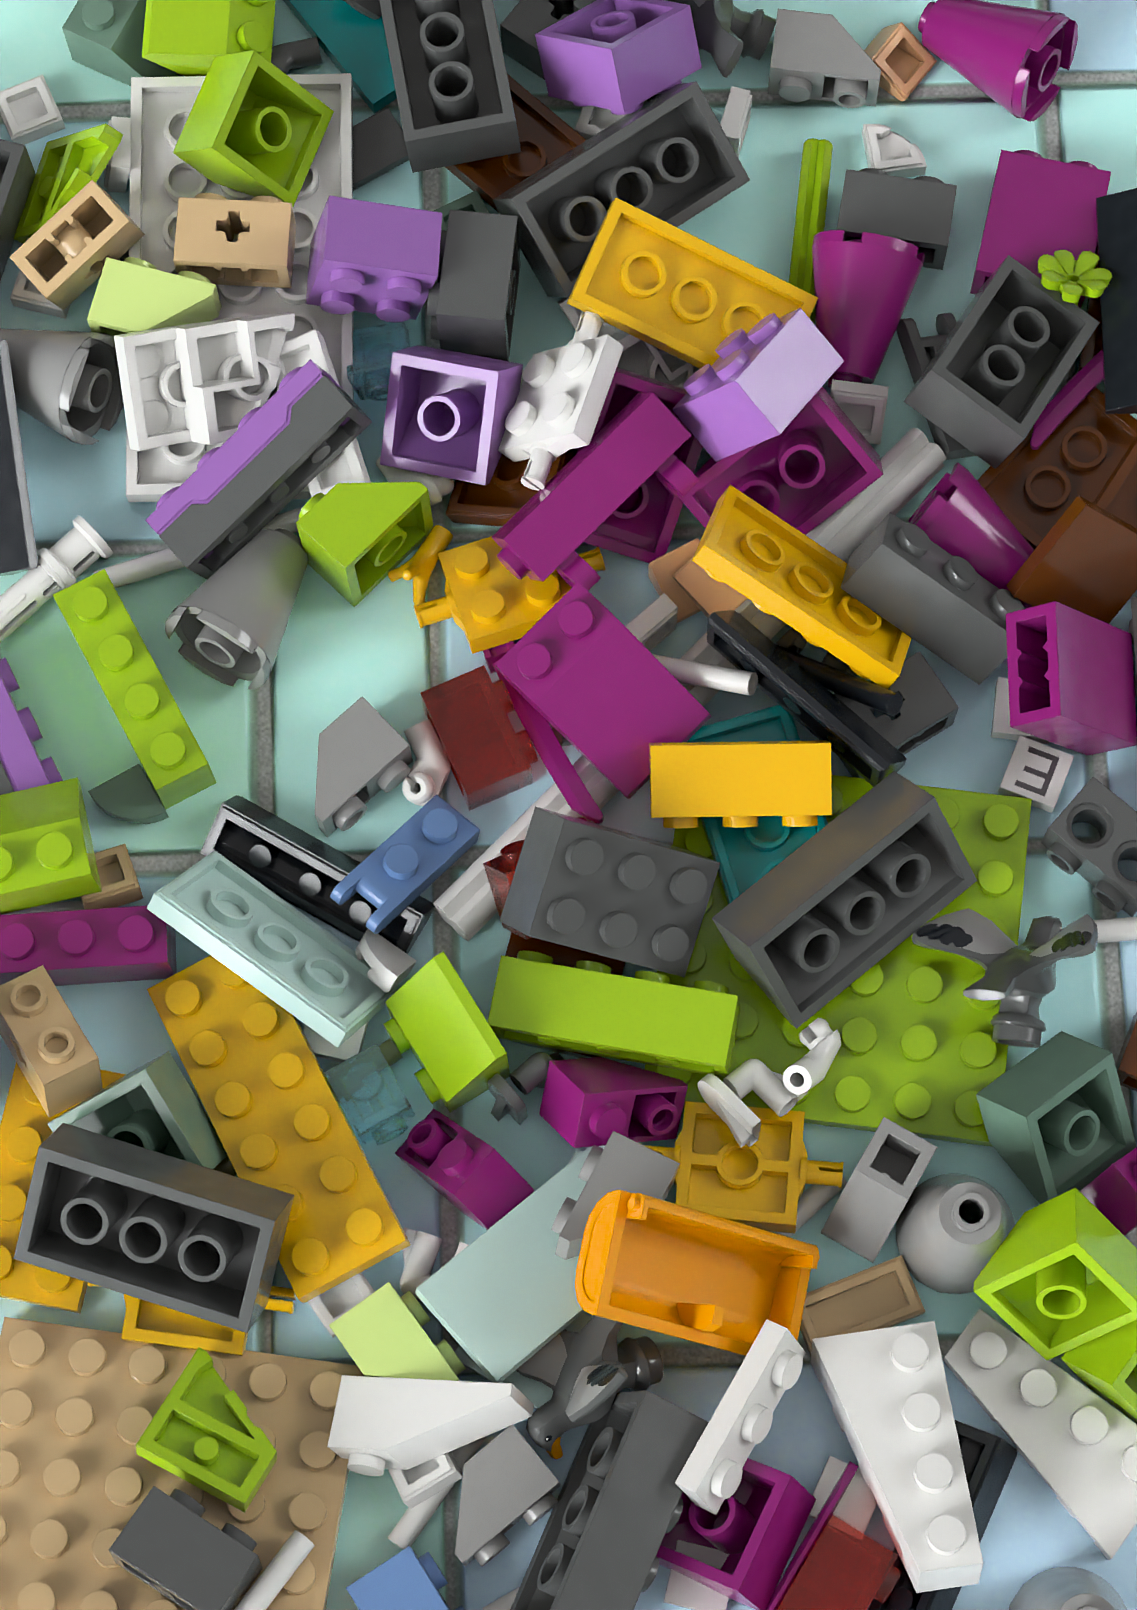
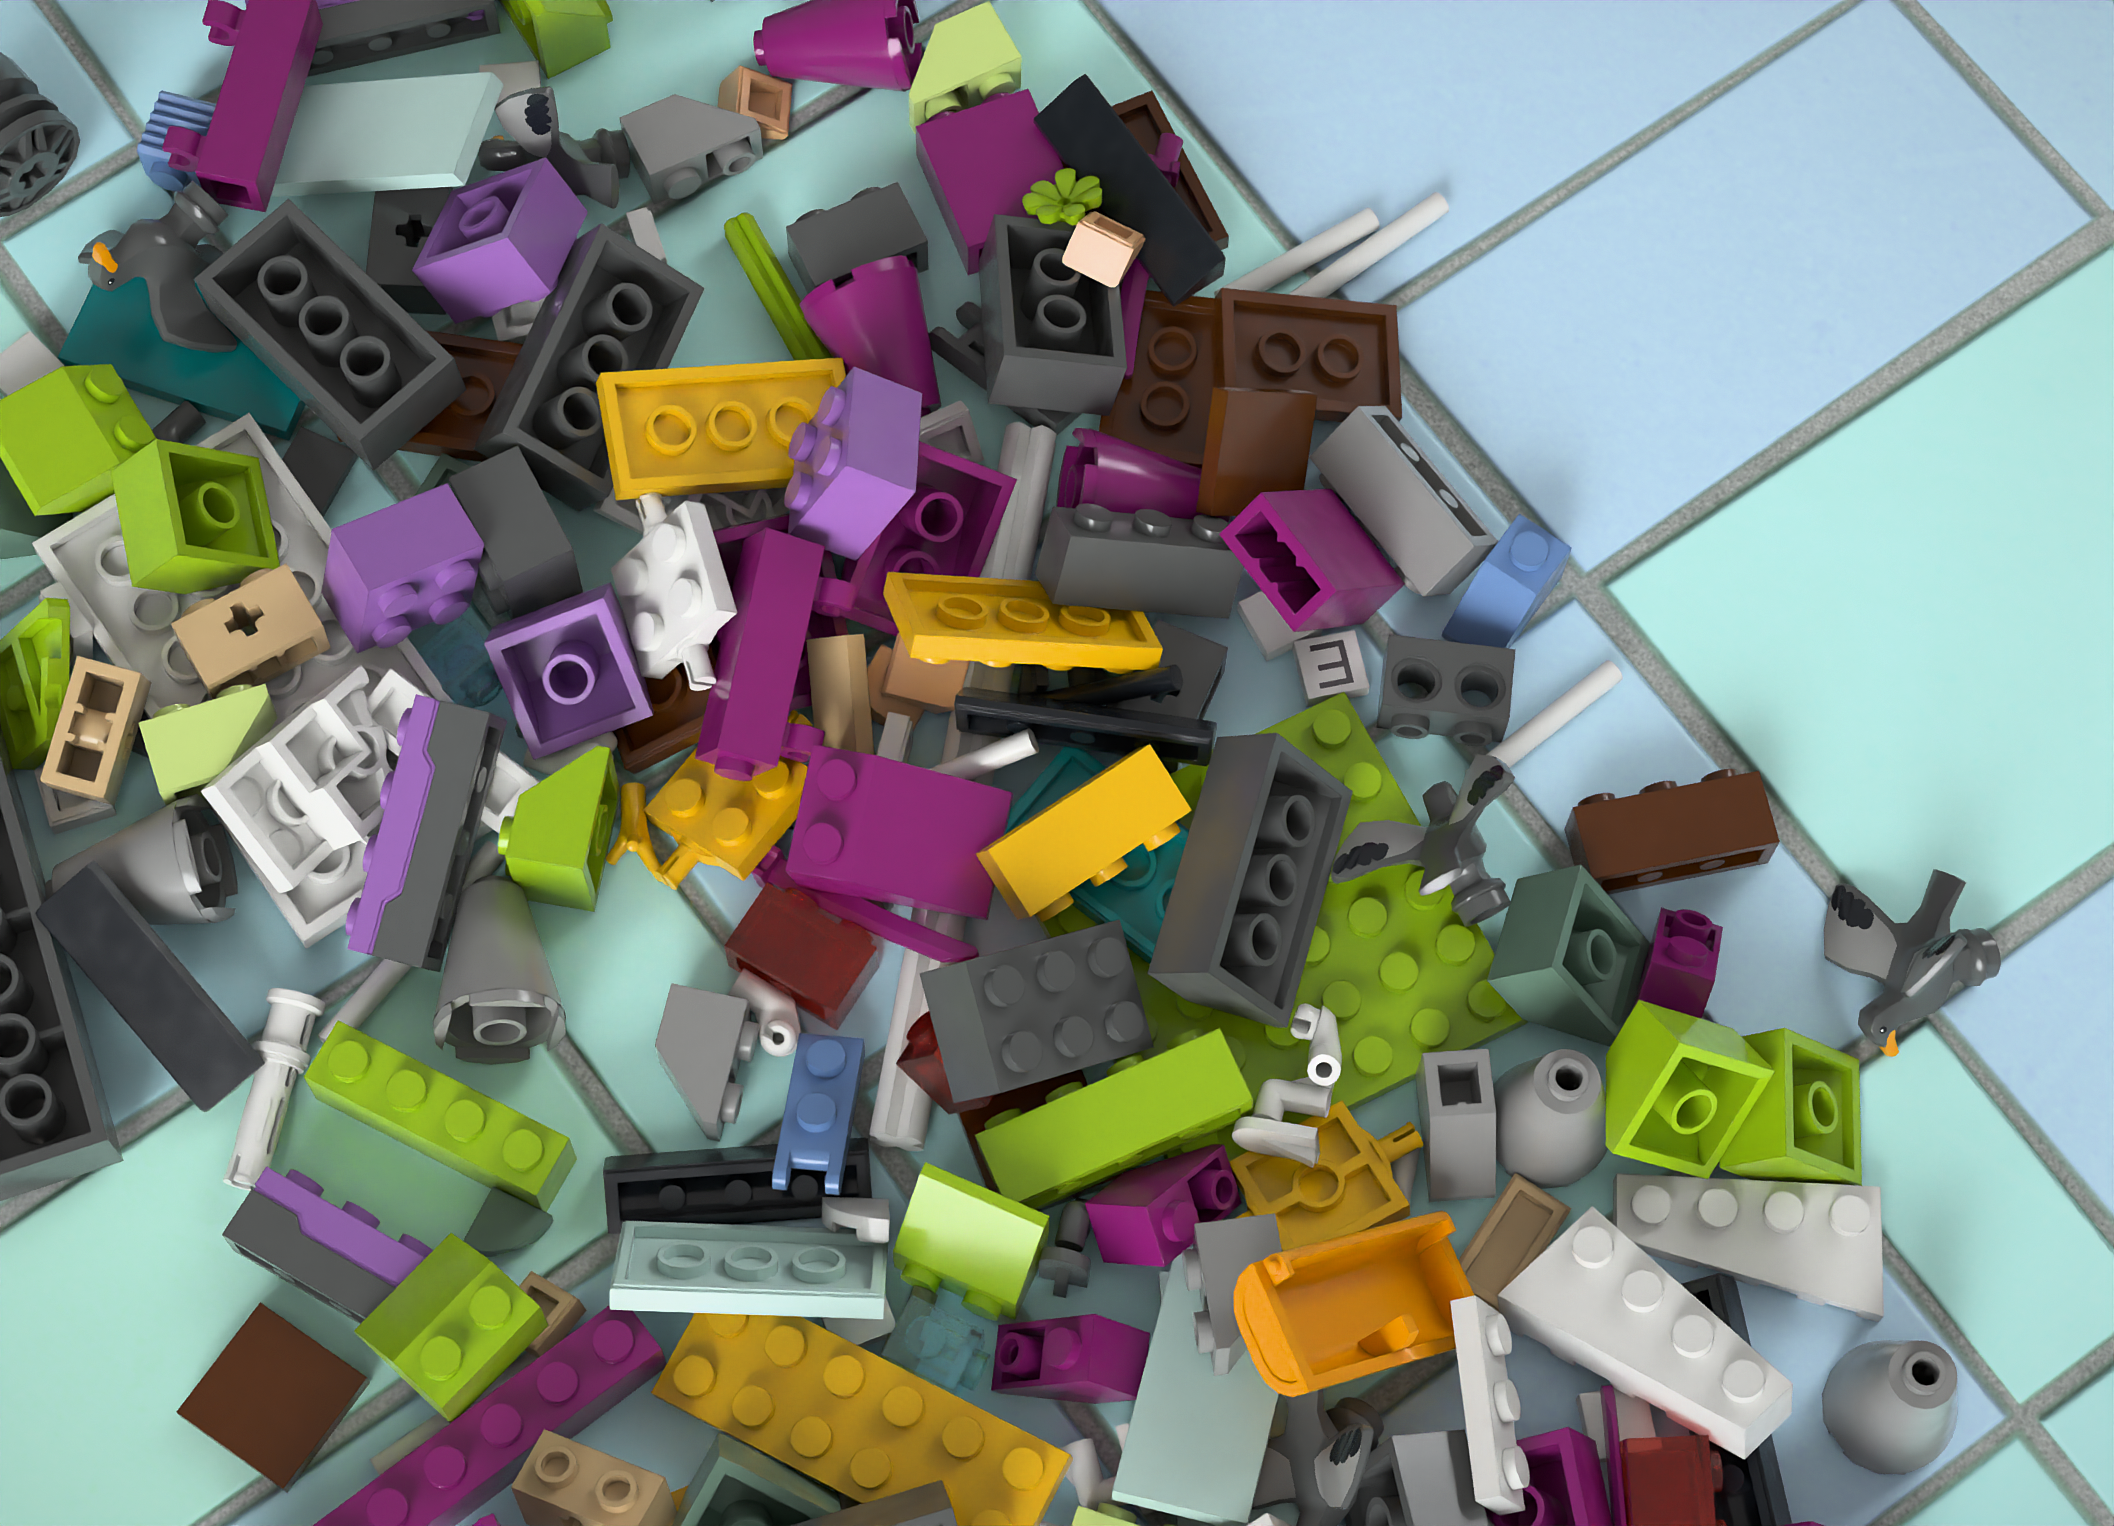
camera: 40 degrees left, 5 degrees down
white tile [862,124,927,178] -> none
none -> tan tile [806,634,875,755]
none -> yellowish green slope [908,1,1022,134]
none -> light nougat slope [1062,211,1146,288]

